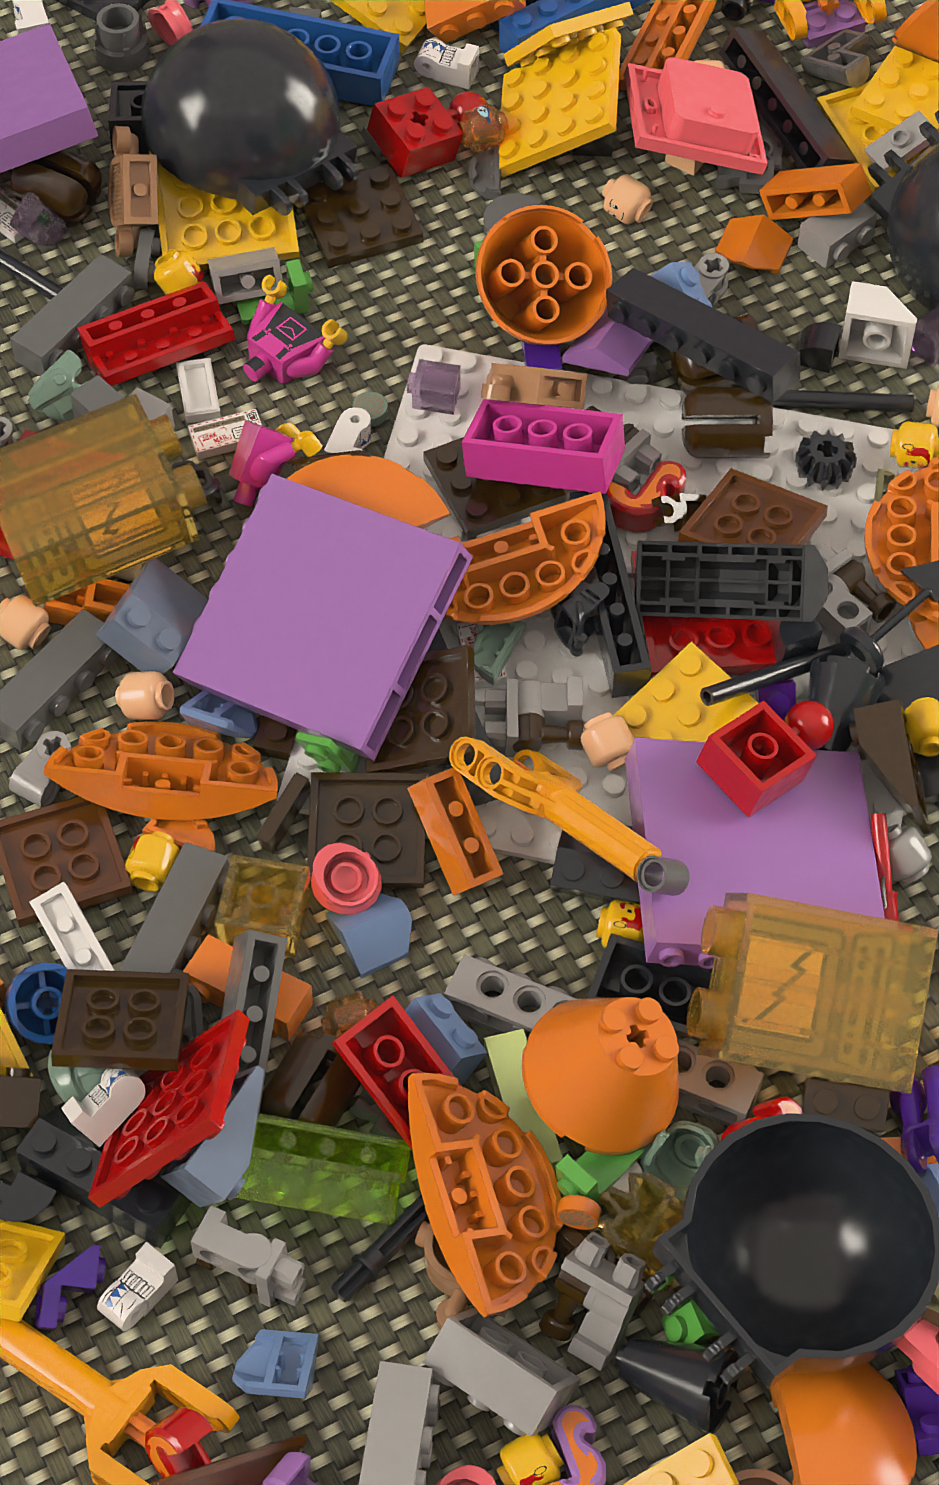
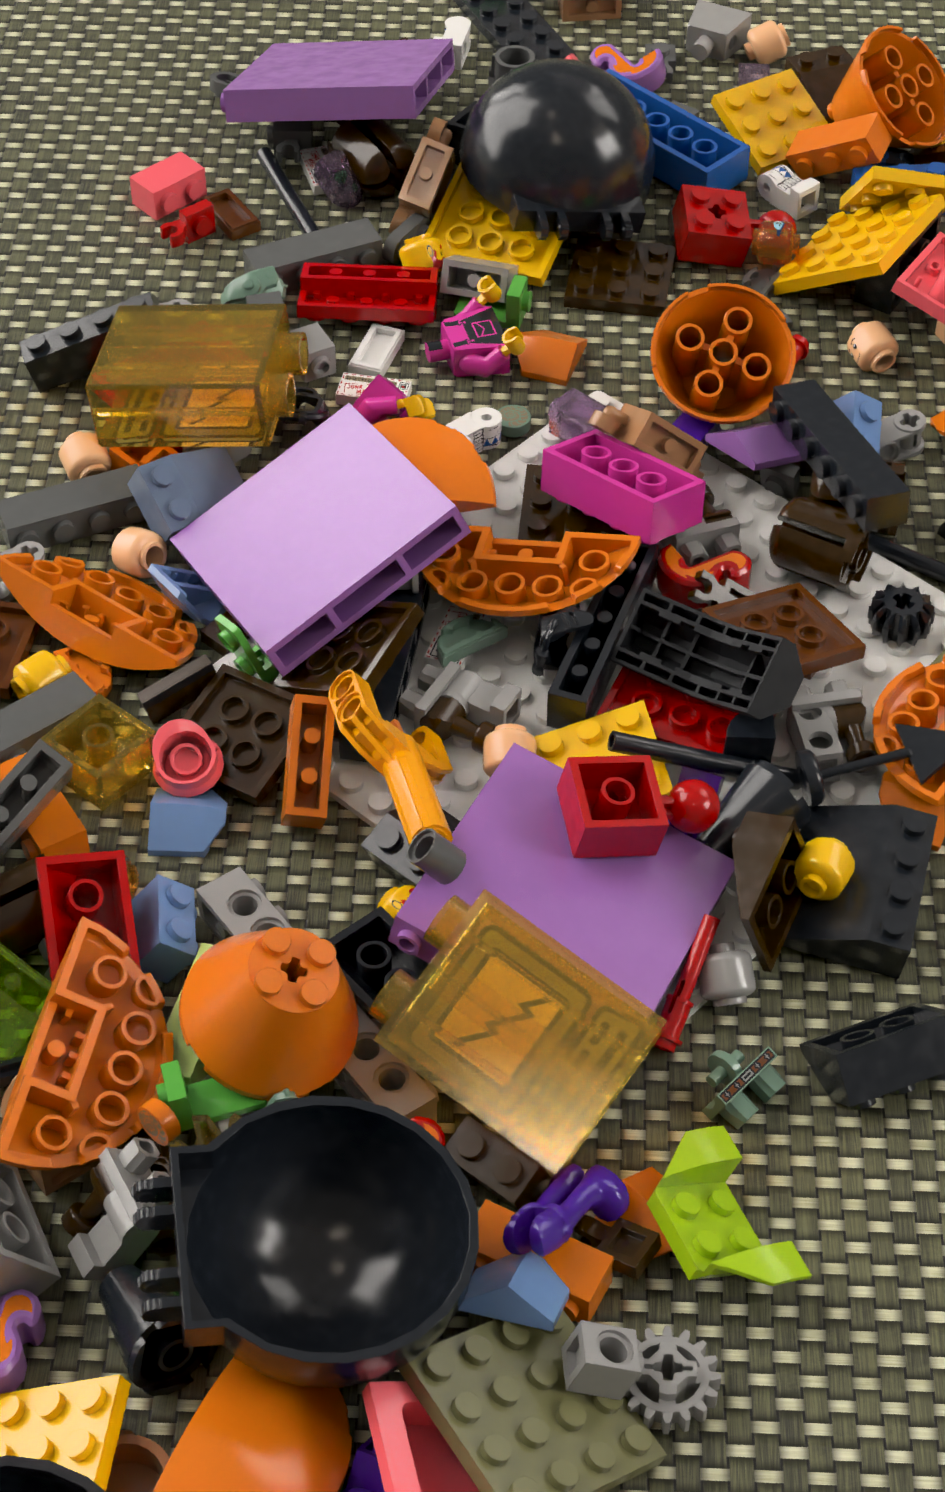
camera: 30 degrees right, 10 degrees down
none -> orange slope [517,329,587,386]

